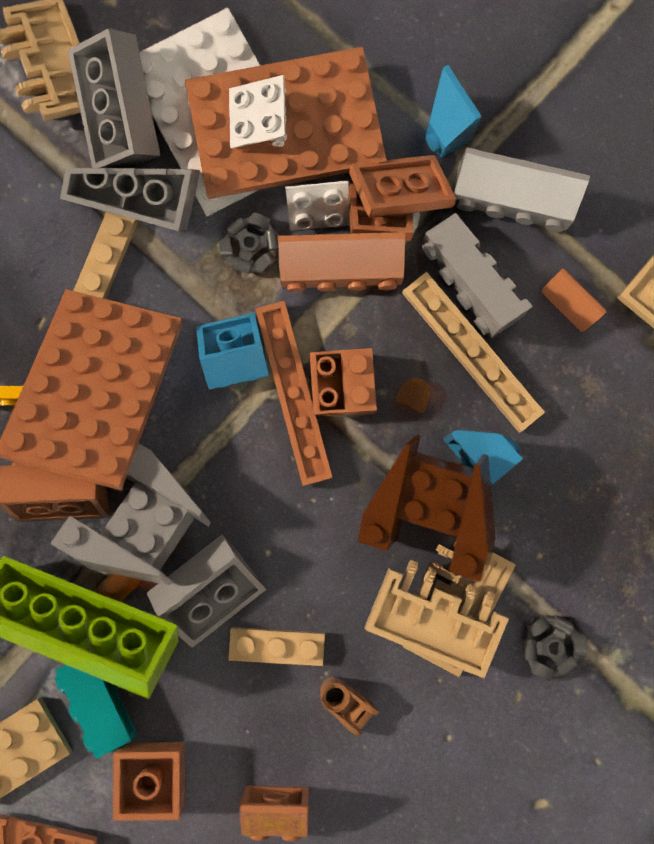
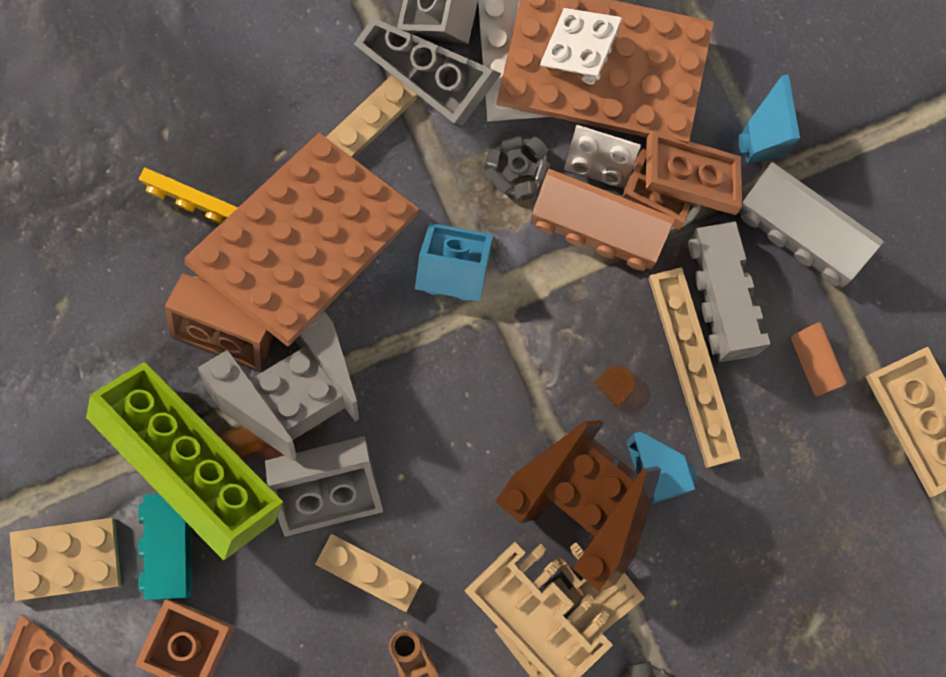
camera: 25 degrees right, 5 degrees down
nougat plate [255,300,333,486] -> none
nougat slope [310,348,377,416] -> none

